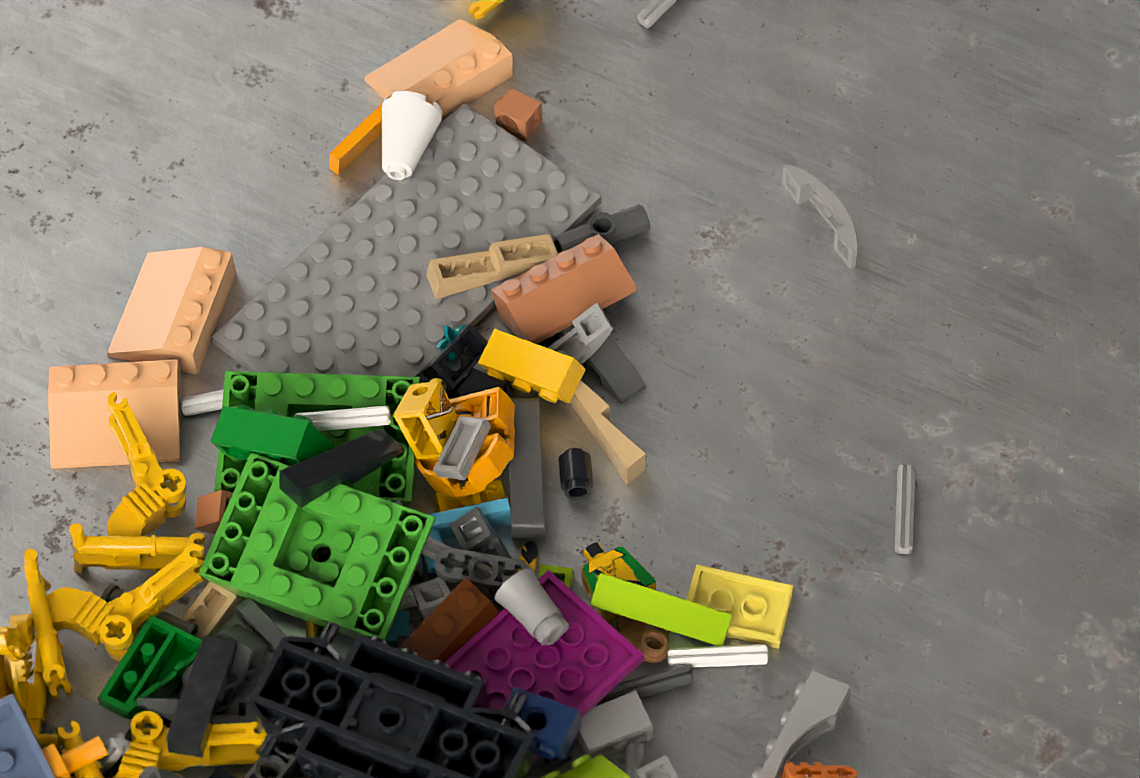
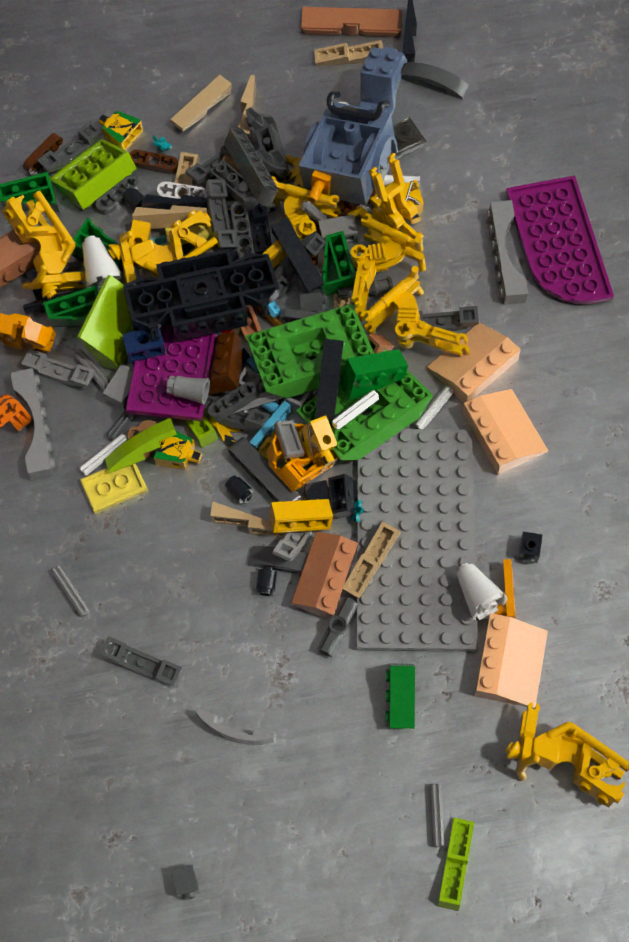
camera: 140 degrees right, 10 degrees up
nougat brick [494,88,543,142] -> none
none -> dark grey slope [100,636,182,686]
none -> dark grey brick [171,865,200,900]
none -> black brick [256,566,278,596]
none -> green wedge [385,663,415,729]
none -> dark grey slope [419,306,479,331]
none -> black brick [518,531,543,564]

